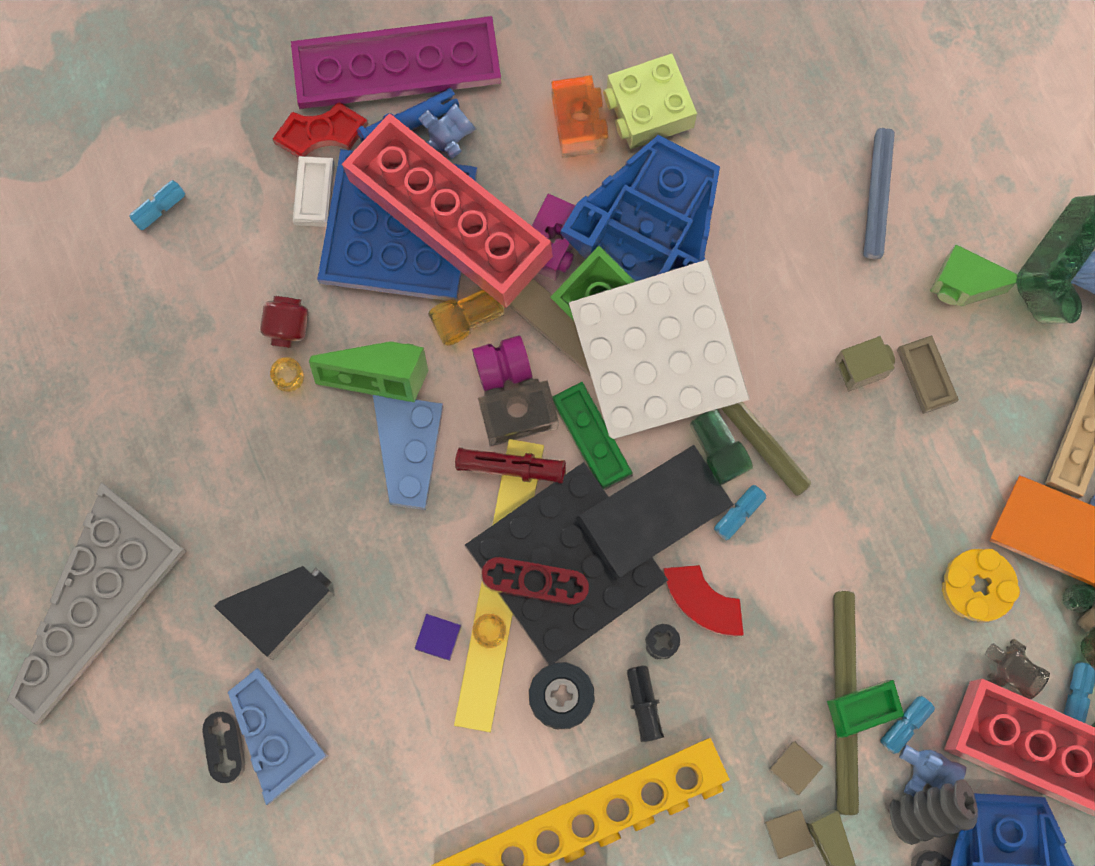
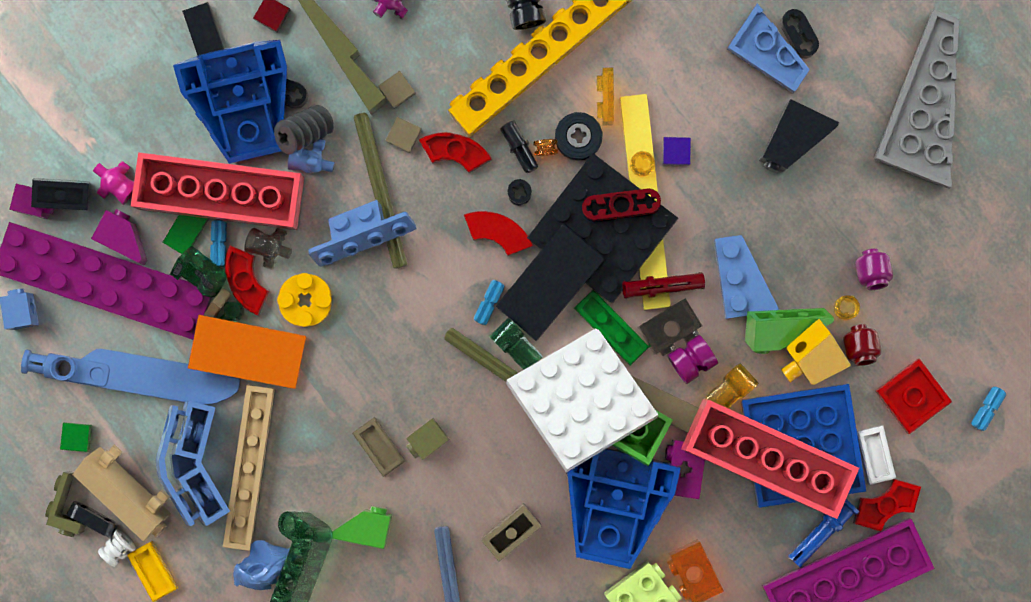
camera: 165 degrees right, 10 degrees up
medium blue piece [418,104,476,159] -> none
green tile [827,680,904,738] -> none
dark azure piece [881,696,935,754] -> none
none -> red tile [225,245,269,316]
none -> medium blue bracket [308,200,417,267]
none -> red tile [419,132,492,173]
none -> dark tan brick [481,503,541,562]
none -> clear orange bush [533,139,558,156]
none -> clear yellow plate [596,68,614,125]
none -> yellow torso [781,319,851,385]
none -> magenta head [855,248,893,290]
none -> red tile [875,359,952,434]

